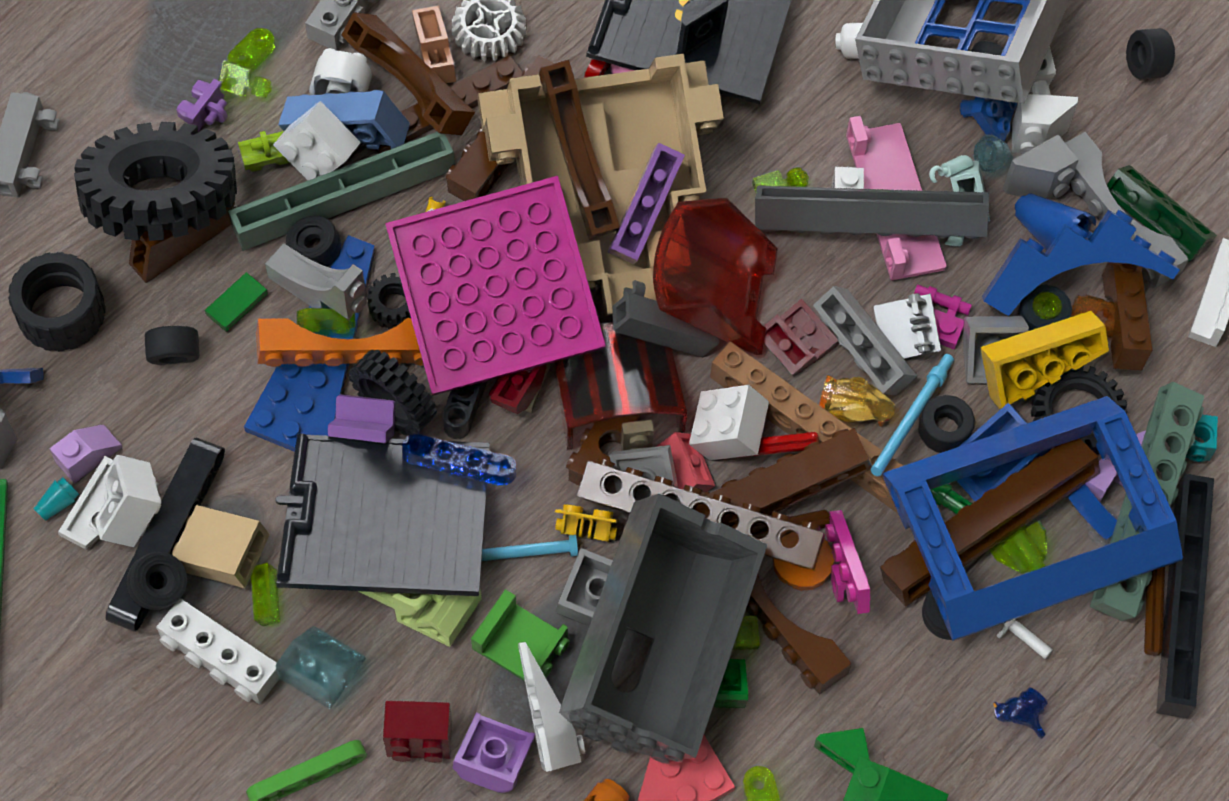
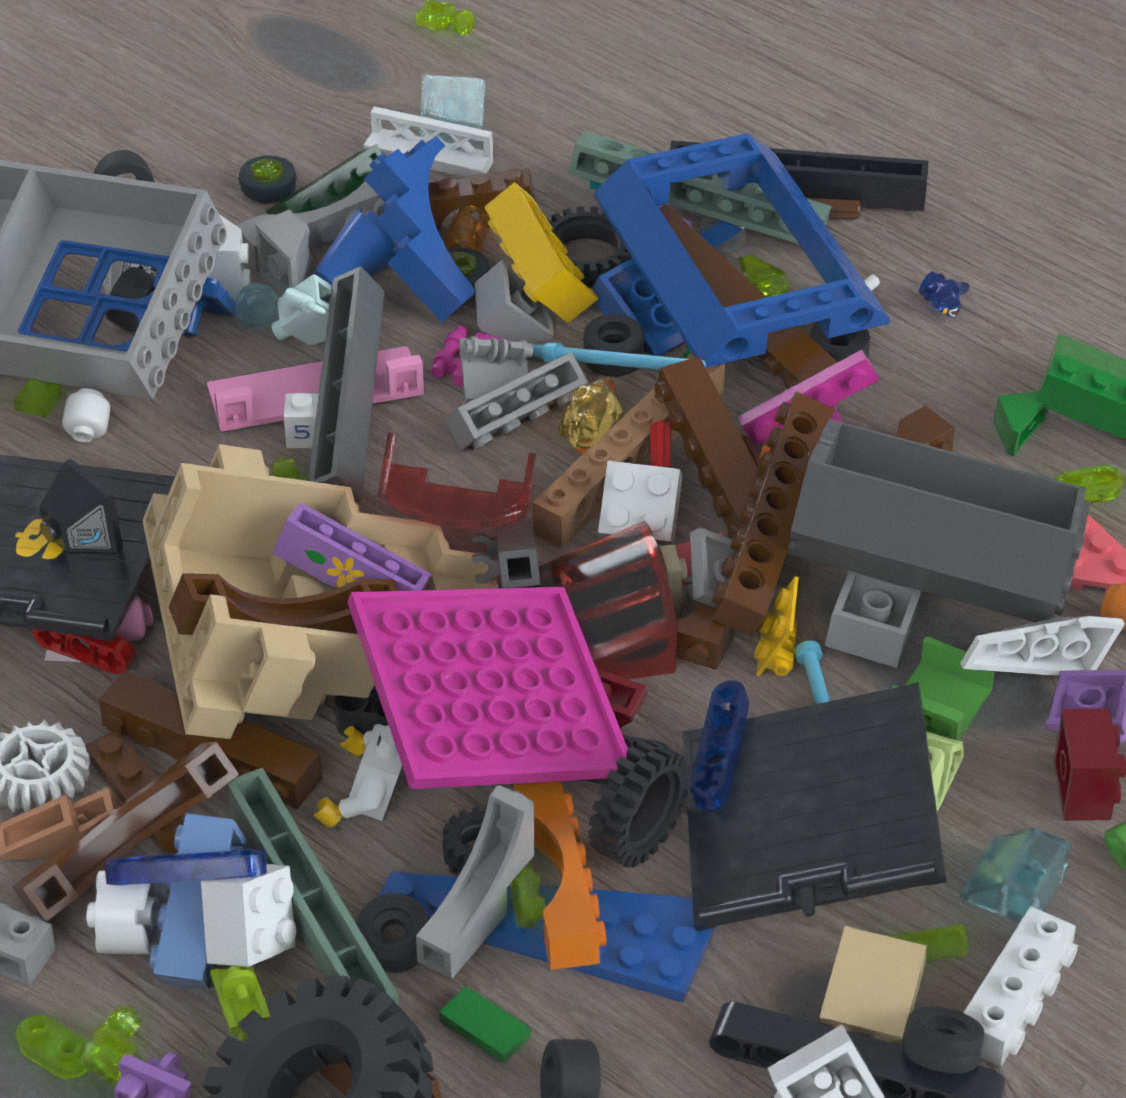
camera: 90 degrees left, 20 degrees down
medium lavender panel [328,394,395,443] -> none
slope [756,299,840,376] -> none
none -> clear blue beam [104,849,267,885]
none -> black wheel [238,155,297,202]

